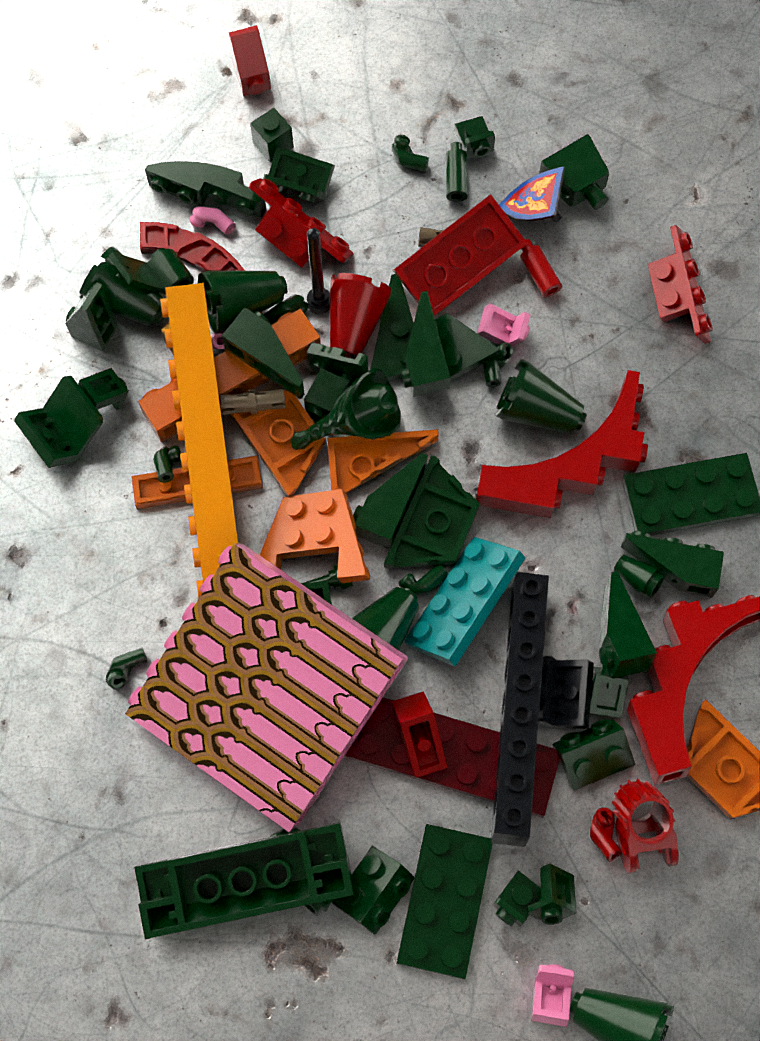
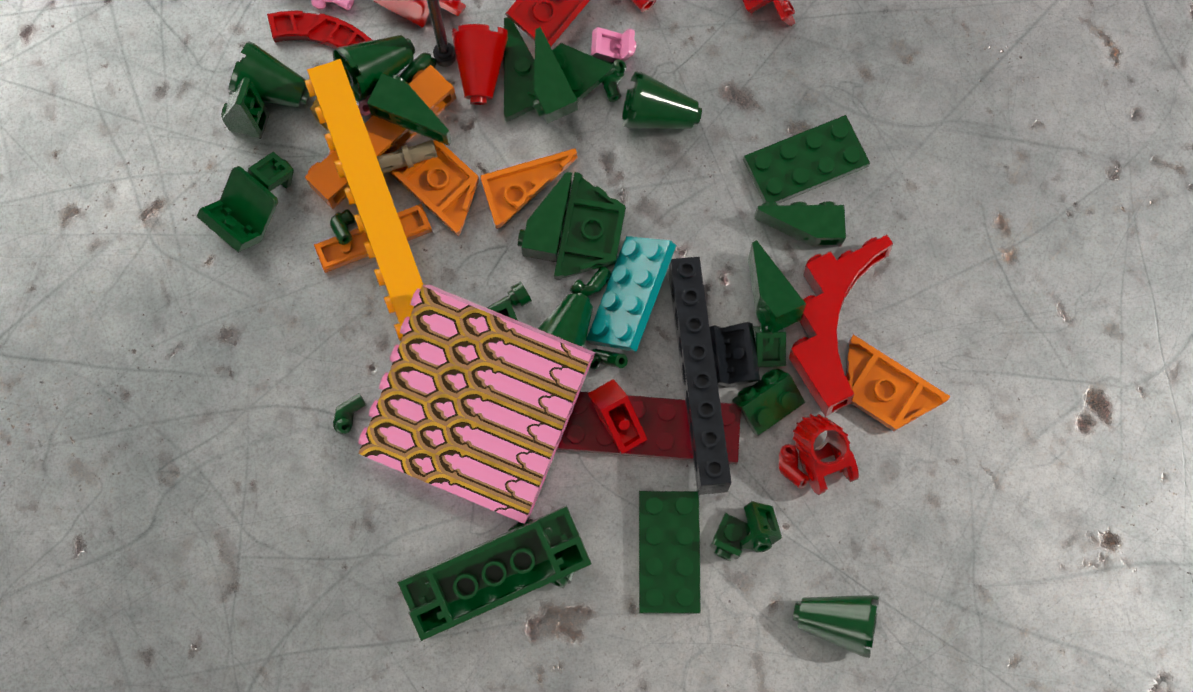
camera: 15 degrees left, 5 degrees up
dark green door [109,248,194,295] -> none
orange wing [260,489,370,583] -> none
dark green hat [291,368,401,450] -> none
dark green brick [304,368,350,421] -> none
dark green wing [306,342,368,386] -> none
dark green bracket [332,845,414,935] -> none
red arch [476,370,648,518] -> none
bright pink bracket [531,964,574,1027] -> none
dark green cone [614,554,665,598] -> none
none -> dark green arm [590,348,628,369]

